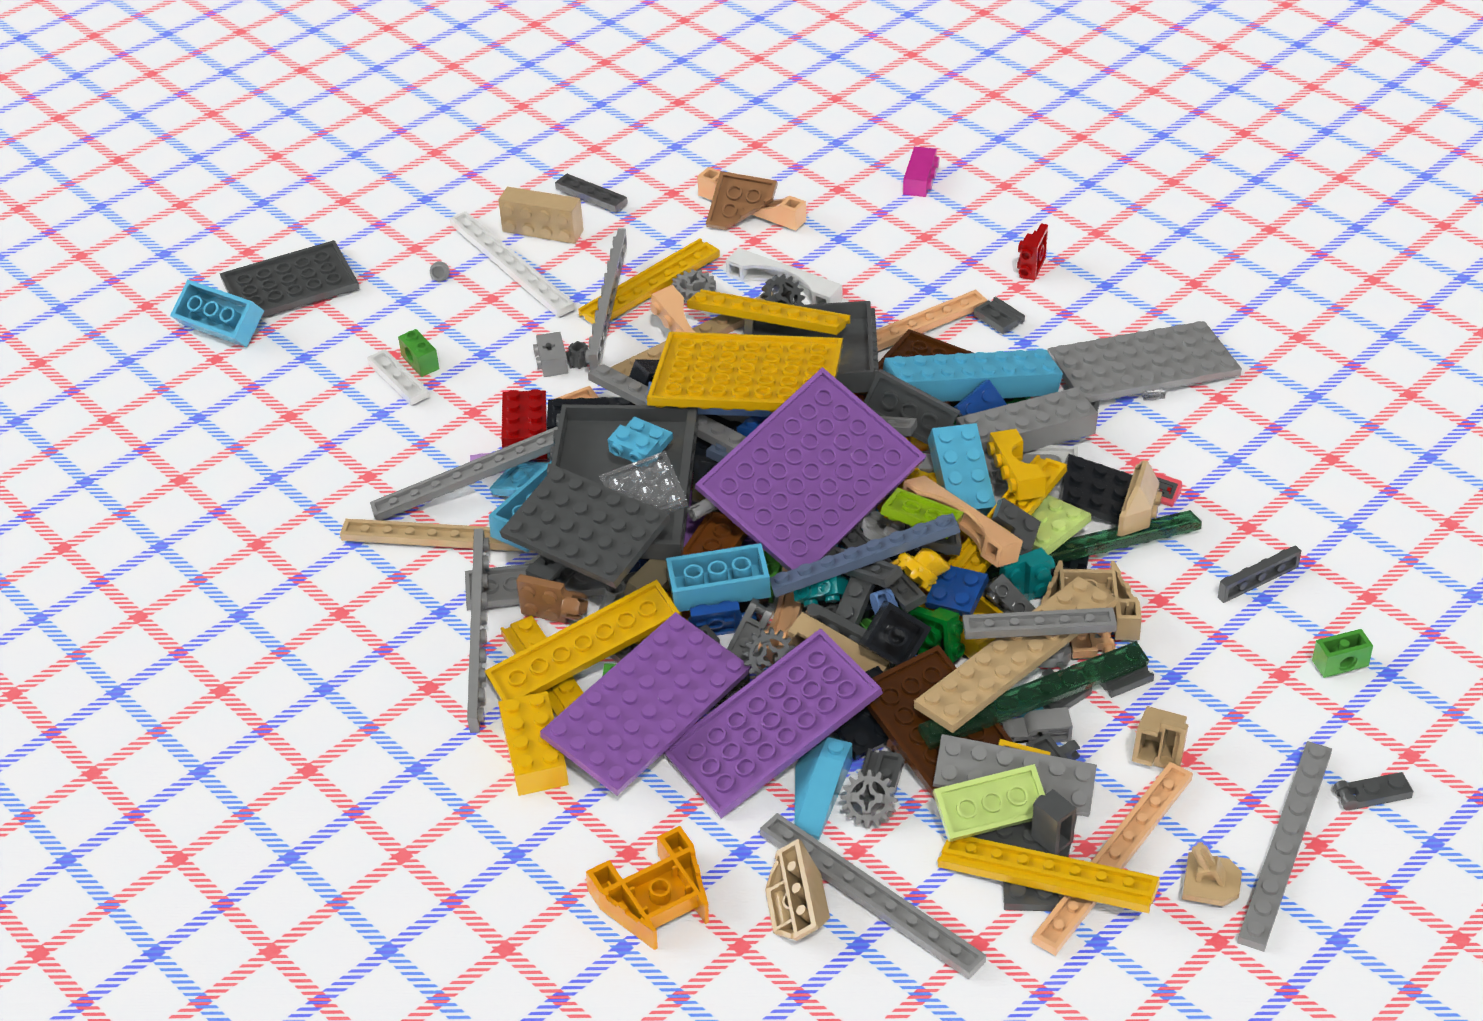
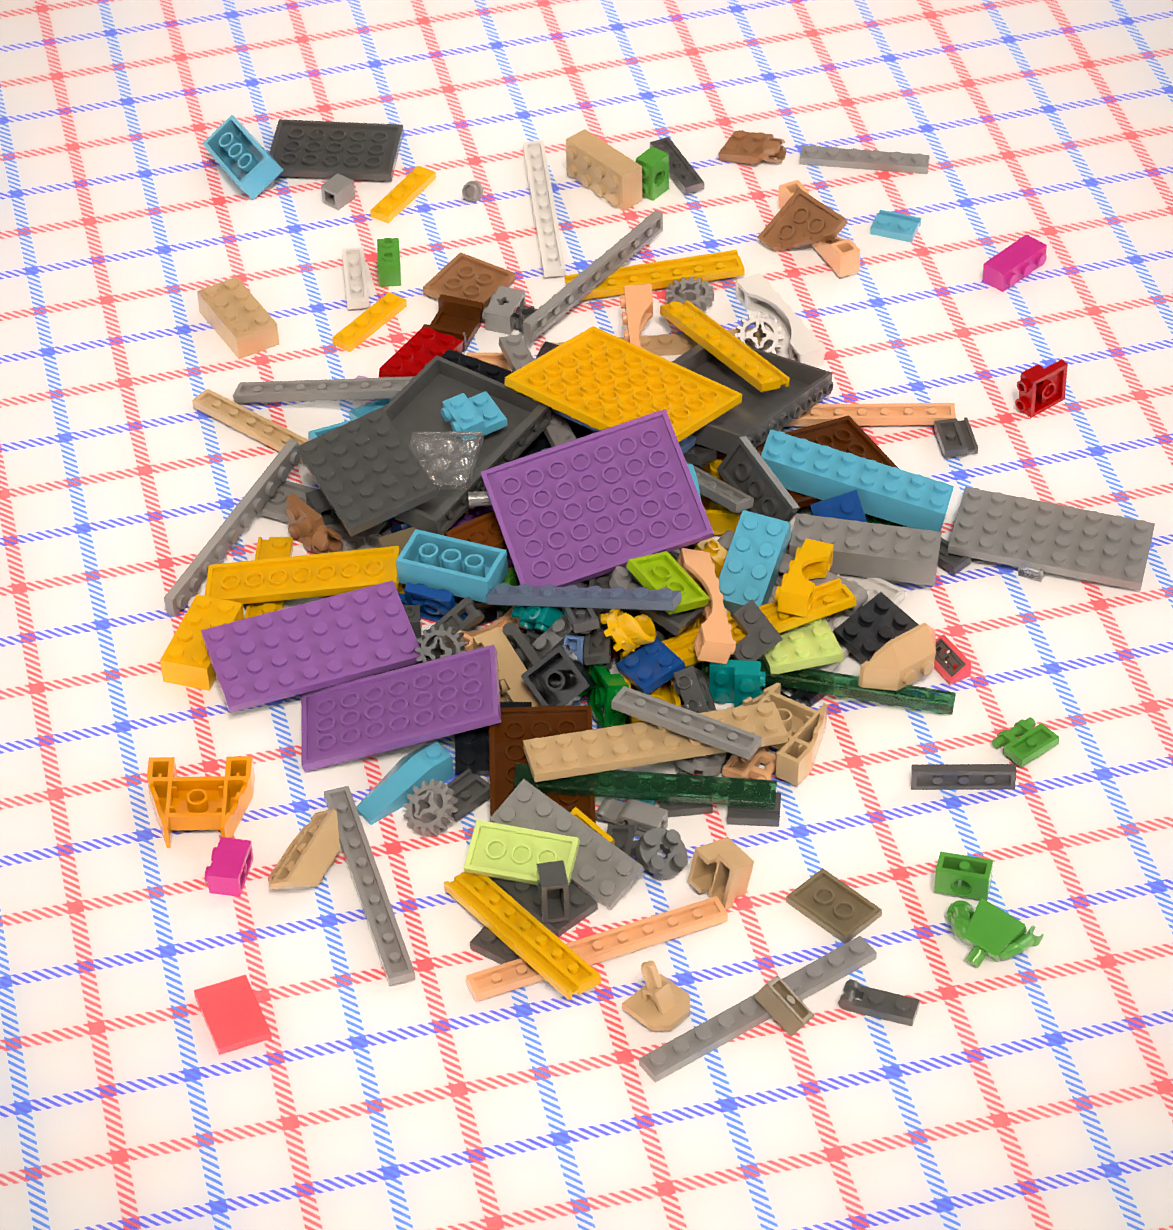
camera: 30 degrees right, 0 degrees up
none -> tan brick [197,276,279,360]
none -> dark pink brick [204,837,254,897]
none -> light grey brick [321,173,355,211]
none -> yellow plate [332,292,407,352]
none -> yellow plate [370,166,436,223]
none -> reddish brown panel [422,294,484,352]
none -> medium nougat plate [423,252,516,310]
none -> plate [635,828,688,880]
none -> bright green brick [636,146,669,201]
none -> medium nougat plate [718,130,787,165]
none -> dark tan slope [754,975,815,1036]
none -> dark tan tile [786,868,882,944]
none -> light grey plate [800,145,930,174]
none -> medium azure plate [870,209,922,243]
none -> bright green torso [947,897,1044,968]
none -> bright green plate [991,717,1059,767]

